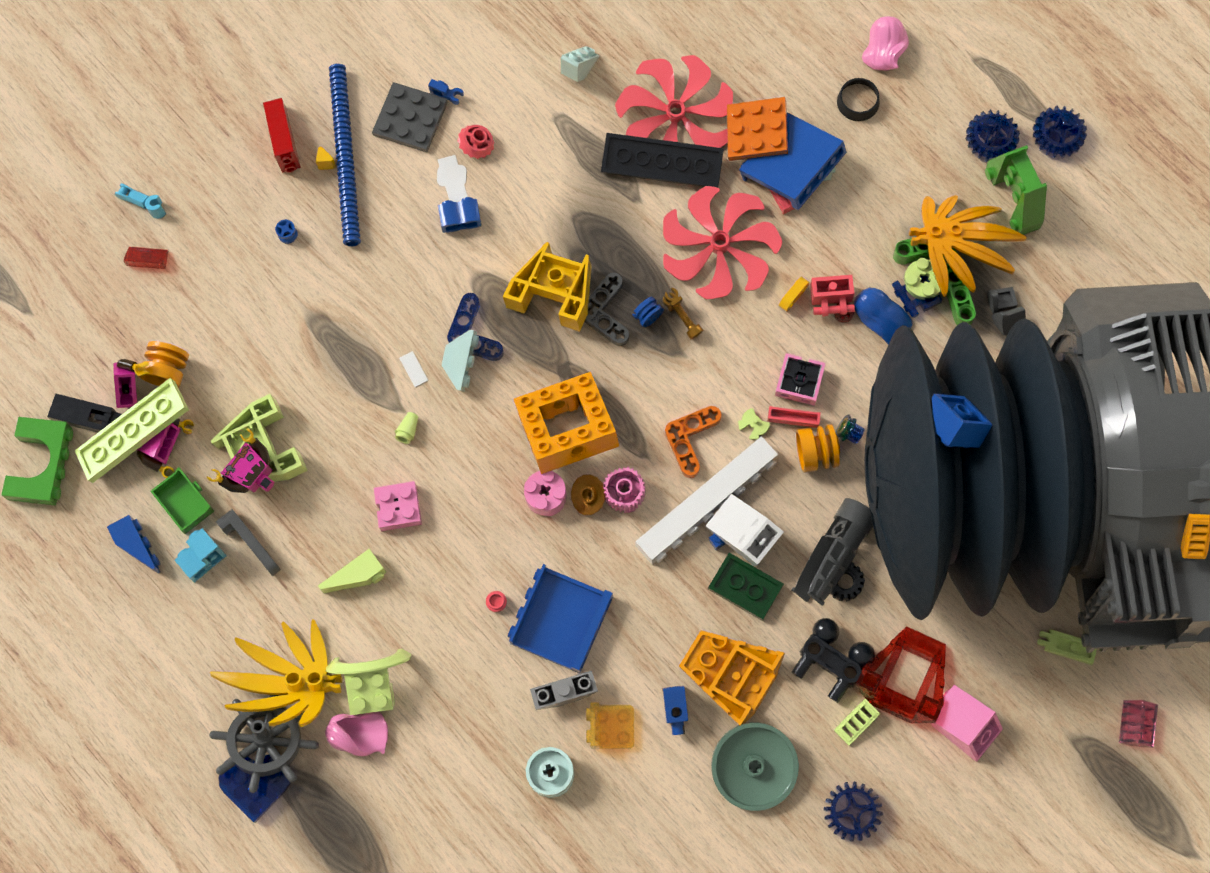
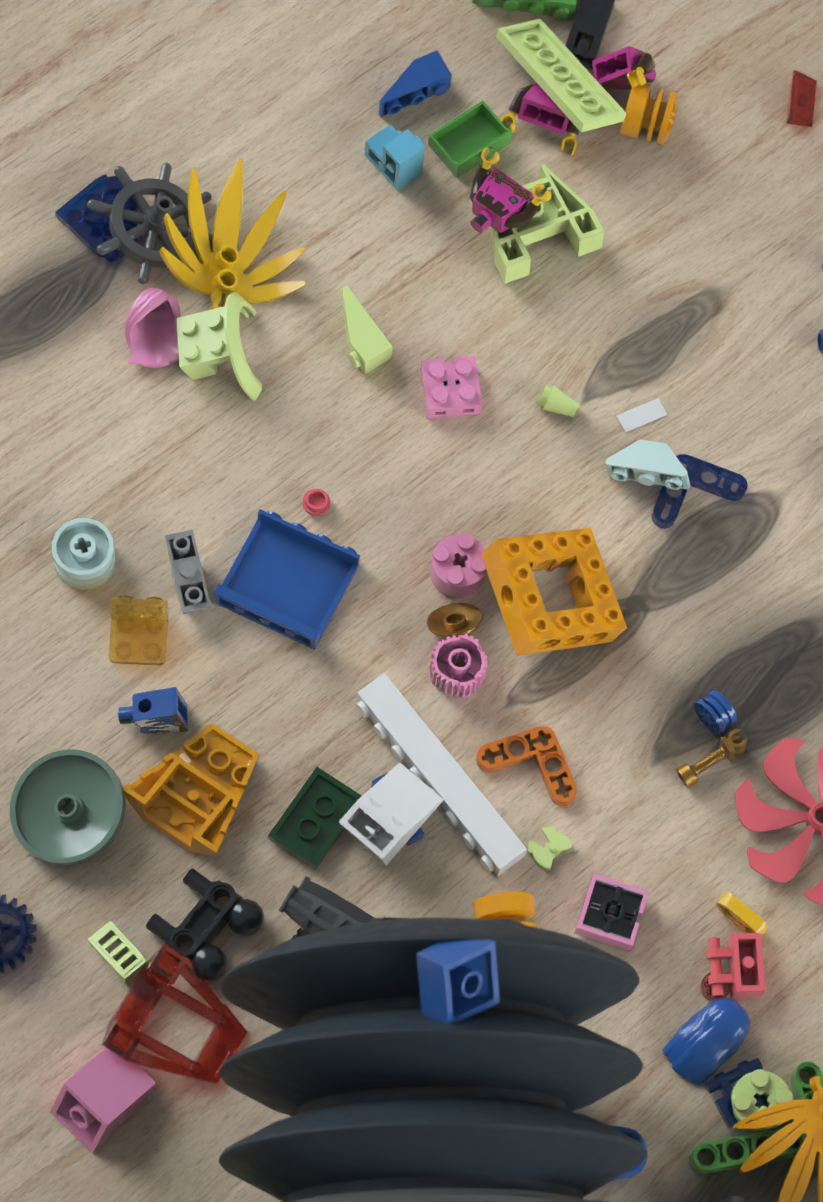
camera: 80 degrees right, 5 degrees down
dark grey beam [216,509,281,576] -> none
yellow wedge [503,242,591,332] -> none
dark grey beam [584,273,629,346] -> none
coral piece [767,406,821,428] -> none

